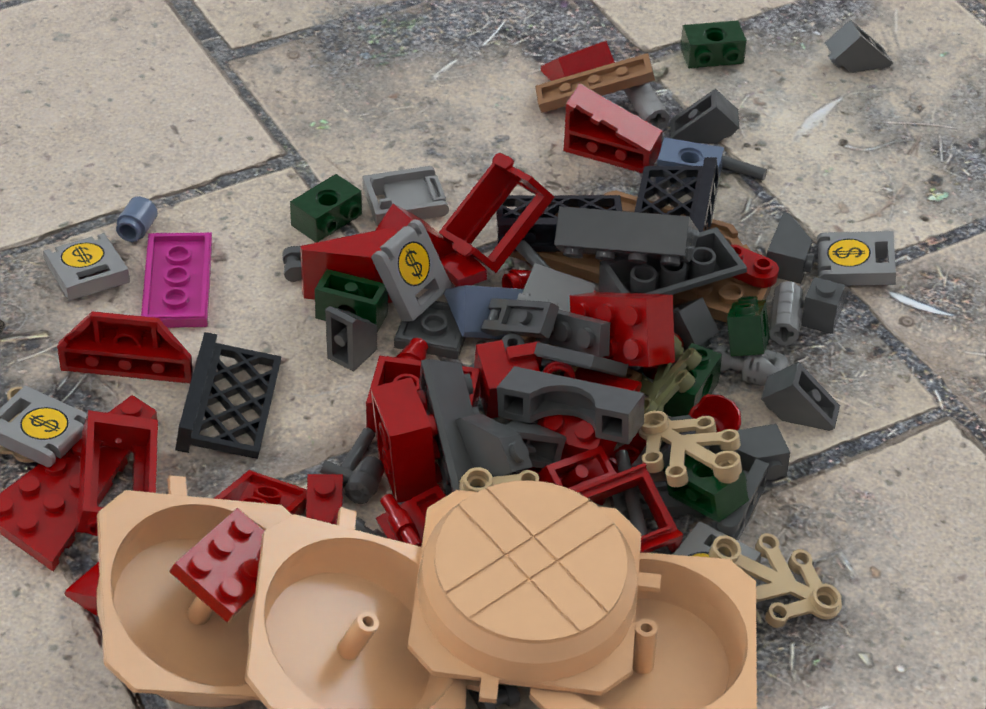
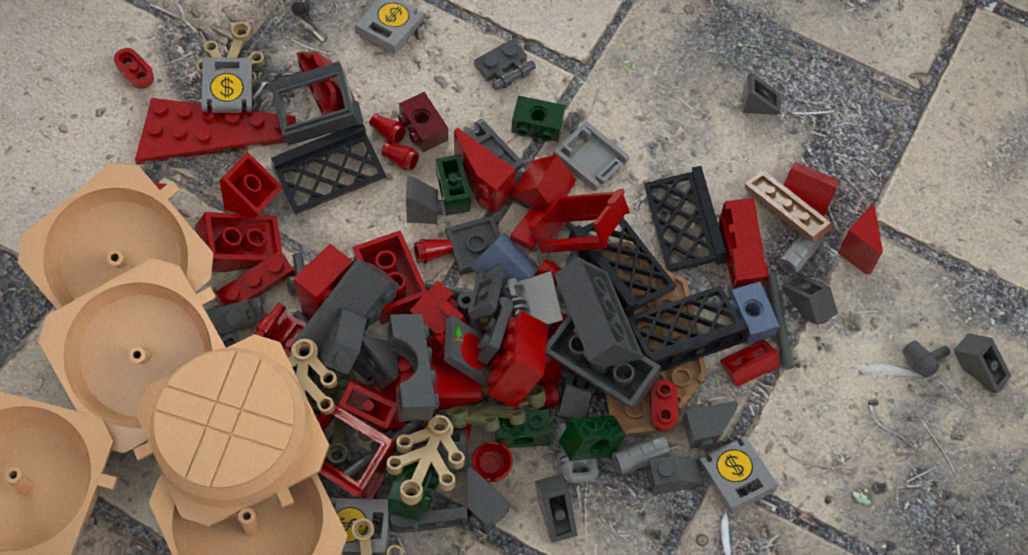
camera: 55 degrees right, 20 degrees up
red piece [76,410,158,536] -> none
sand blue brick [116,196,158,242] -> none
dark pink tile [141,232,212,328] -> none
plate [169,508,275,623] -> none
light grey container [372,219,452,321] -> none
dark green brick [680,20,747,69] -> none
none -> red slope [219,151,283,217]
none -> dark grey piece [269,61,363,146]
none -> red cone [369,113,406,144]
none -> red cone [381,142,419,170]
none -> dark red brick [397,91,448,153]
none -> dark grey plate [474,38,536,91]
none -> black fence [644,166,726,272]
none -> red slope [720,339,780,387]
none -> dark grey slope [742,73,780,115]
none -> red slope [838,206,883,274]
none -> dark grey piece [902,340,950,378]

